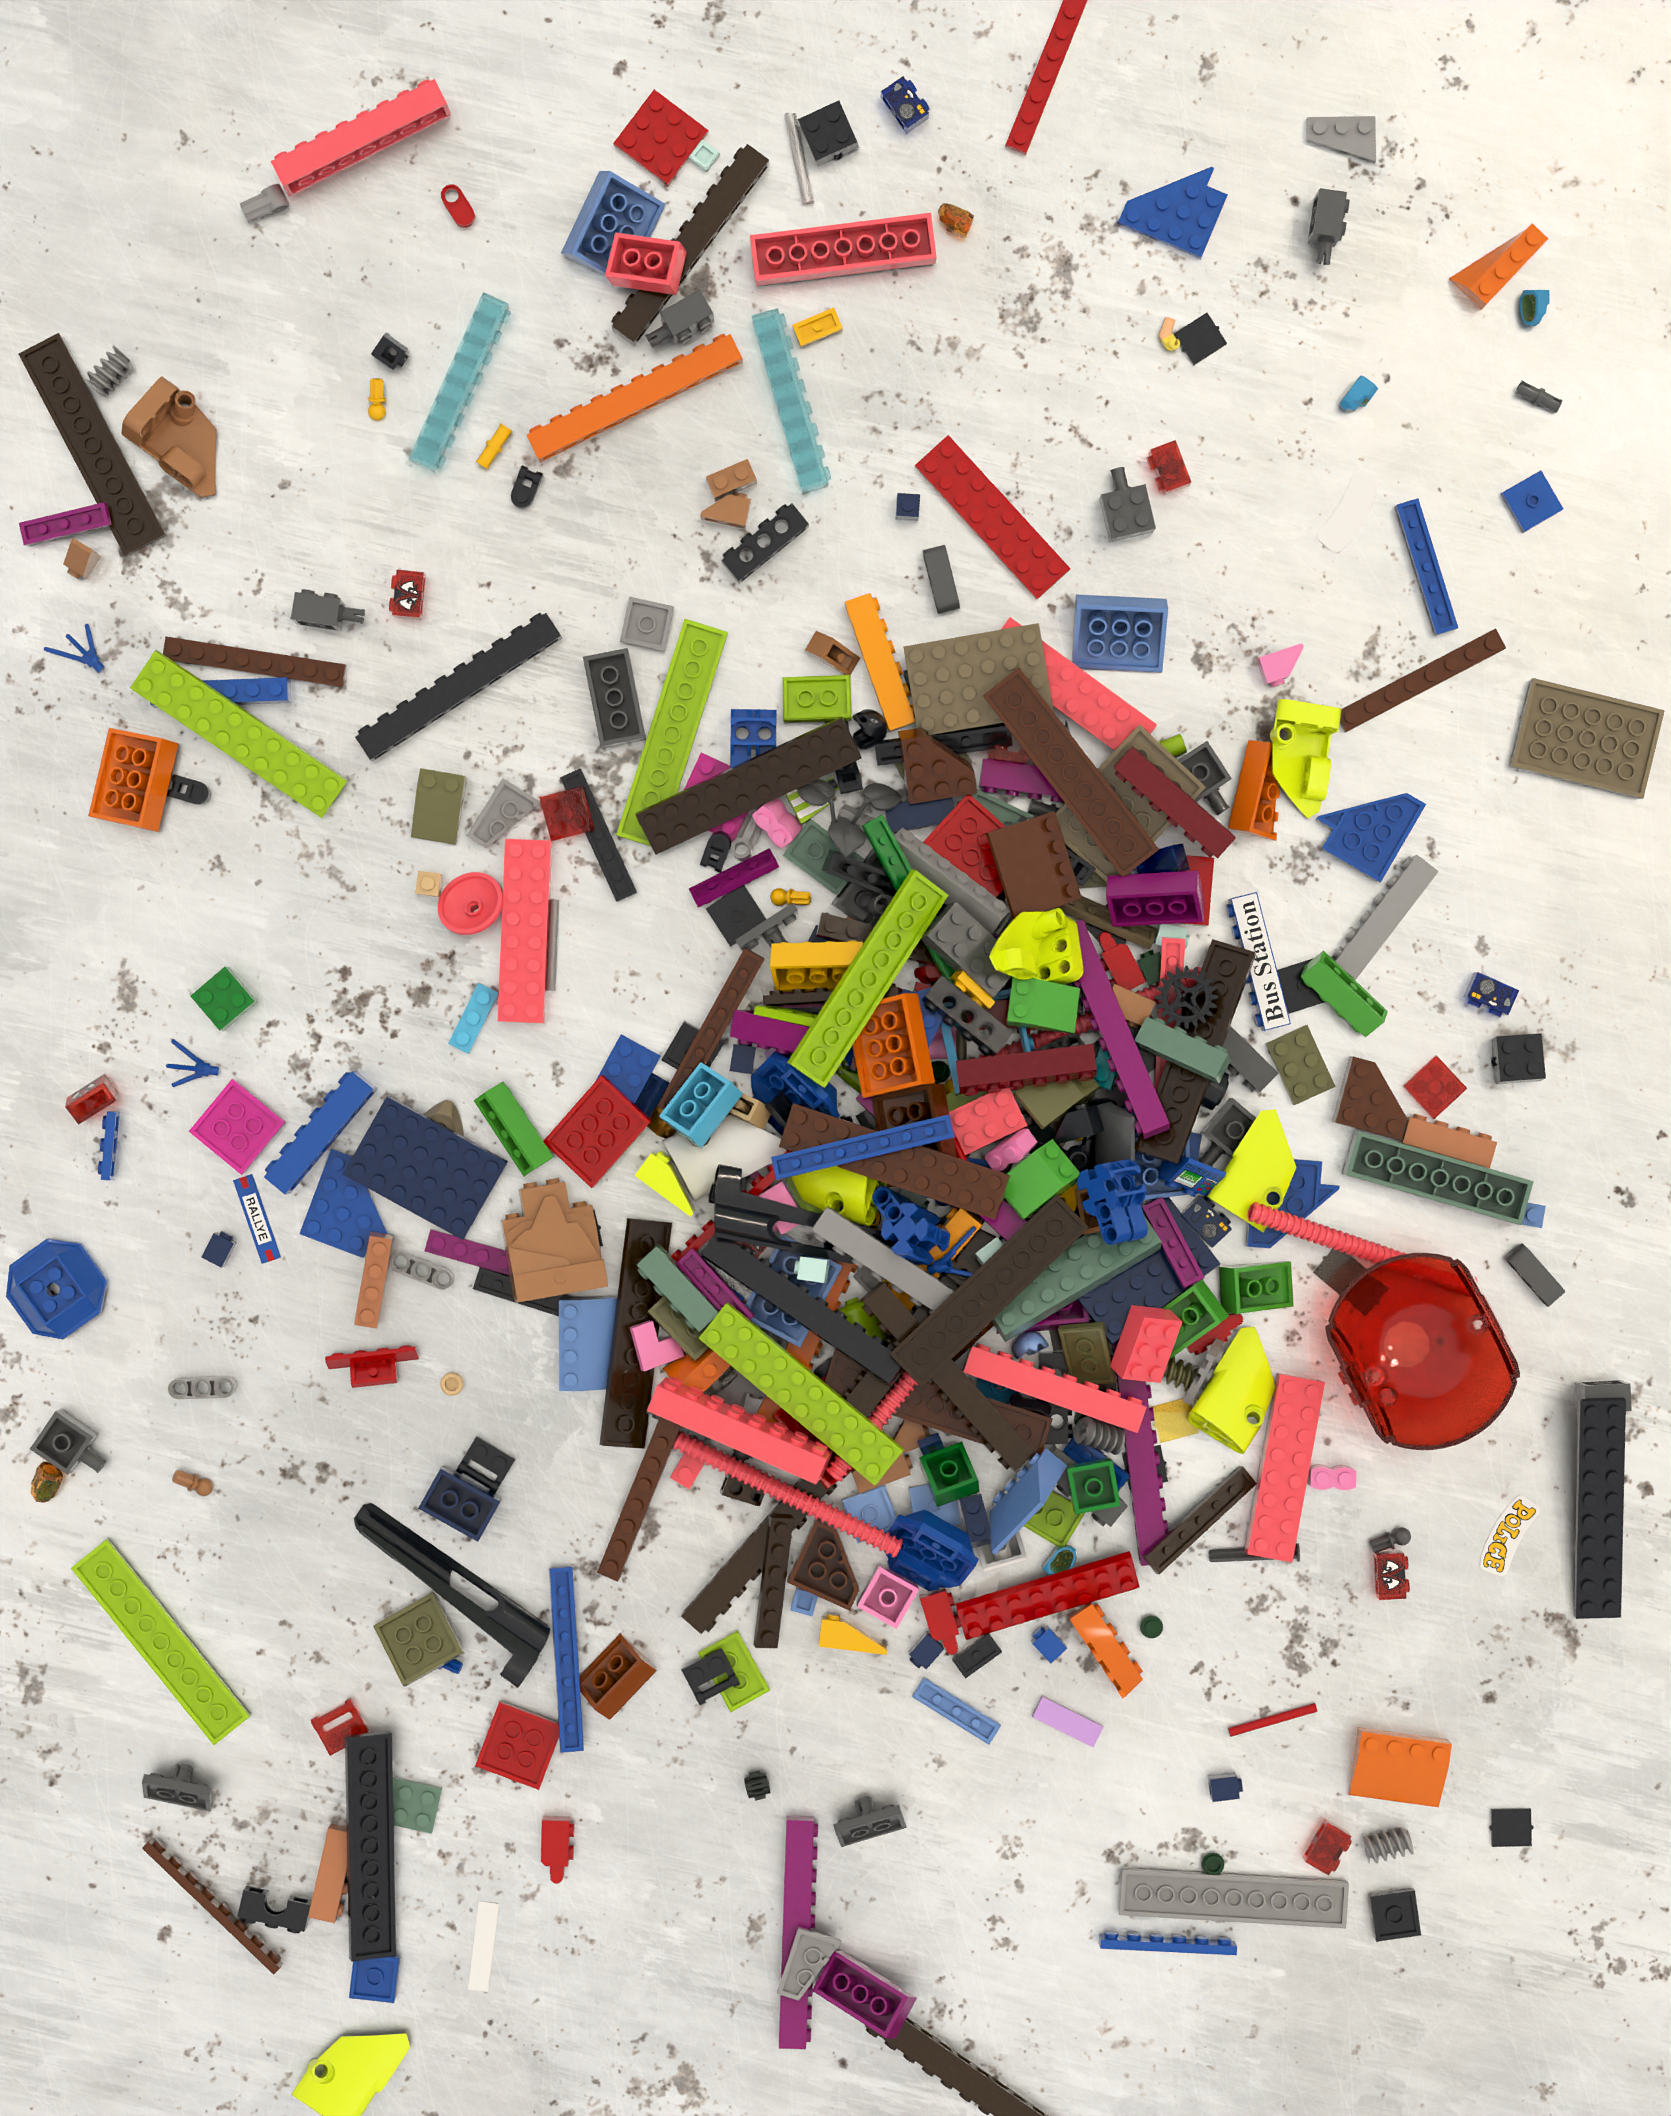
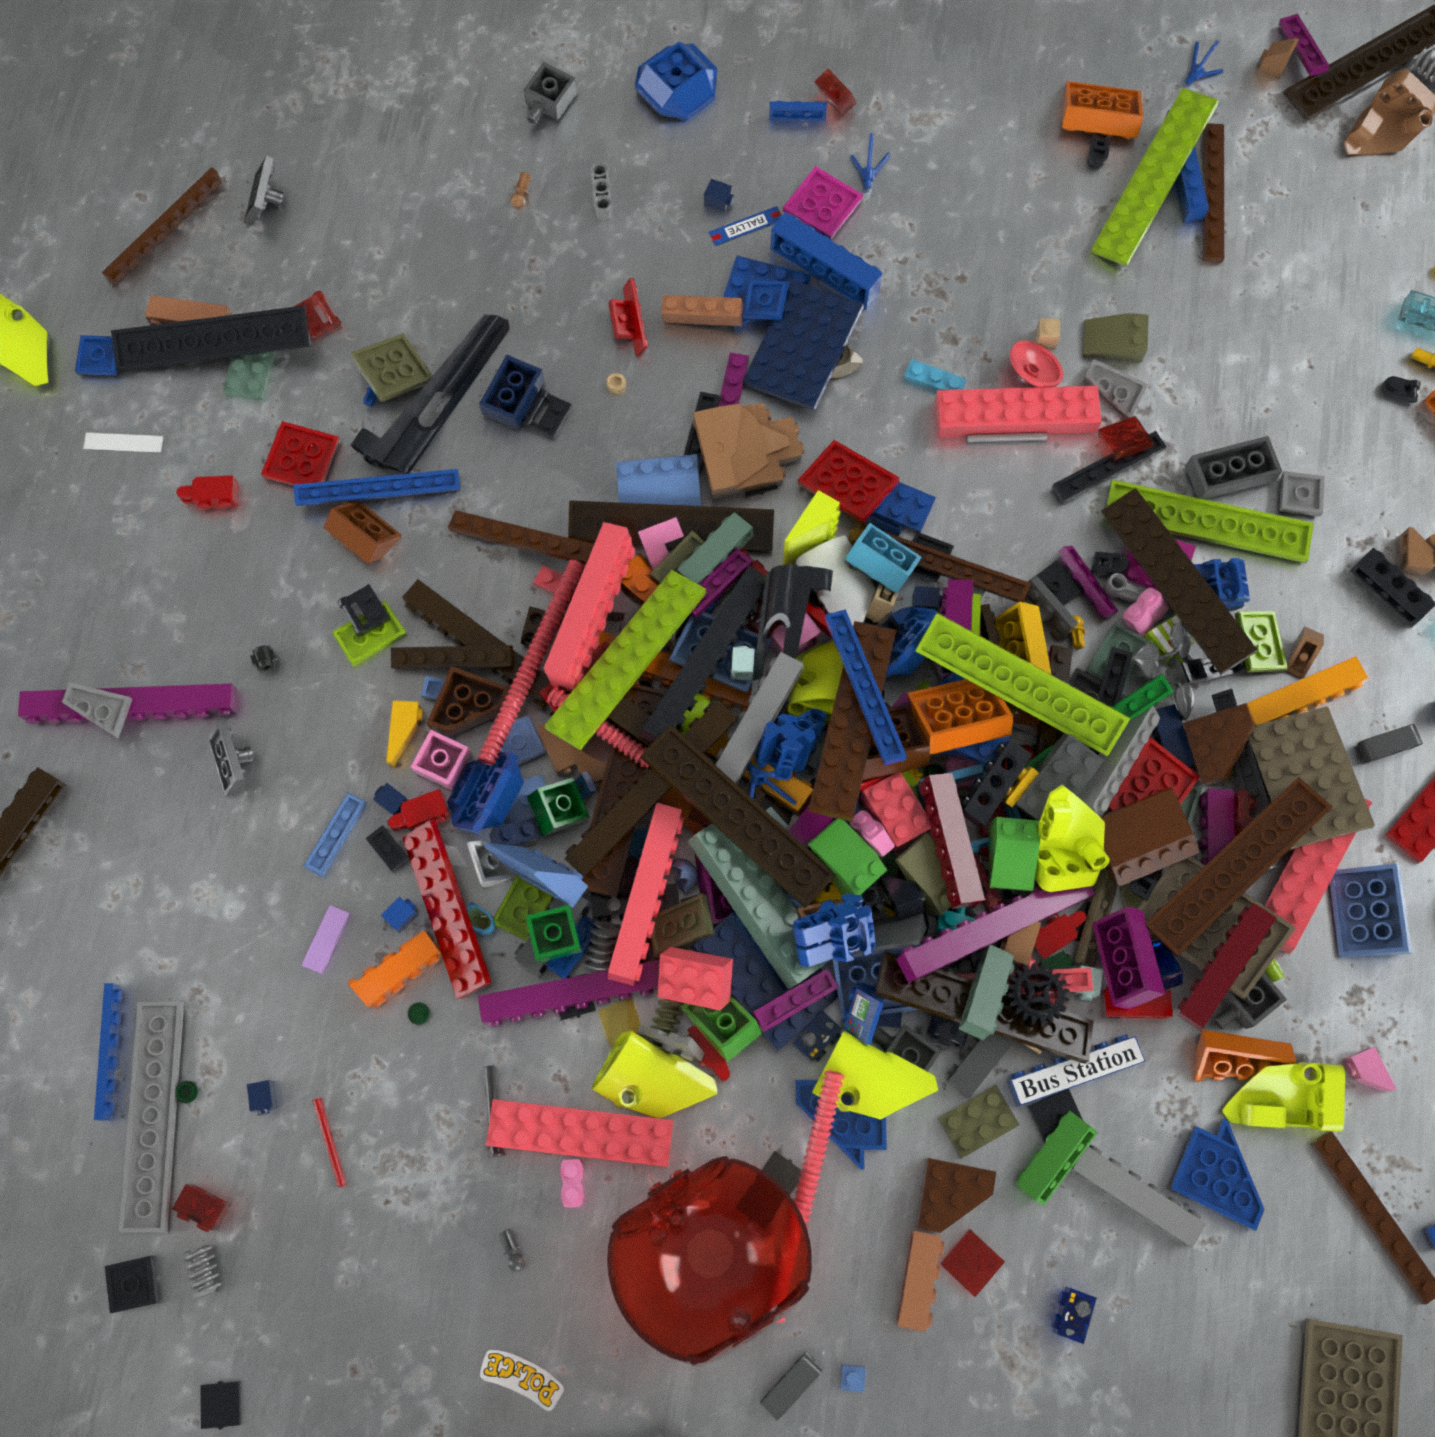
camera: 80 degrees right, 15 degrees down
clear orange rock [30,1461,63,1503] -> none
lime plate [71,1539,251,1745] -> none
green brick [190,966,258,1031] -> none
black arch [237,1885,312,1934] -> none
dark grey brick [291,589,365,631] -> none
black brick [355,613,562,762] -> none
clear red brick [389,570,426,620] -> none
light grey beam [389,1251,454,1290] -> none
bright green brick [474,1081,553,1177] -> none
magenta brick [812,1950,917,2039] -> none
black helmet [852,709,887,750] -> none
dark brown plate [1142,1466,1257,1575] -> none
bright green slope [1219,1261,1294,1314] -> none
sand green brick [1342,1131,1534,1225] -> none
orange slope [1348,1727,1452,1807] -> none
clear red brick [1373,1550,1410,1600] -> none
black brick [1491,1033,1546,1084] -> none
none -> blue plate [742,281,789,320]

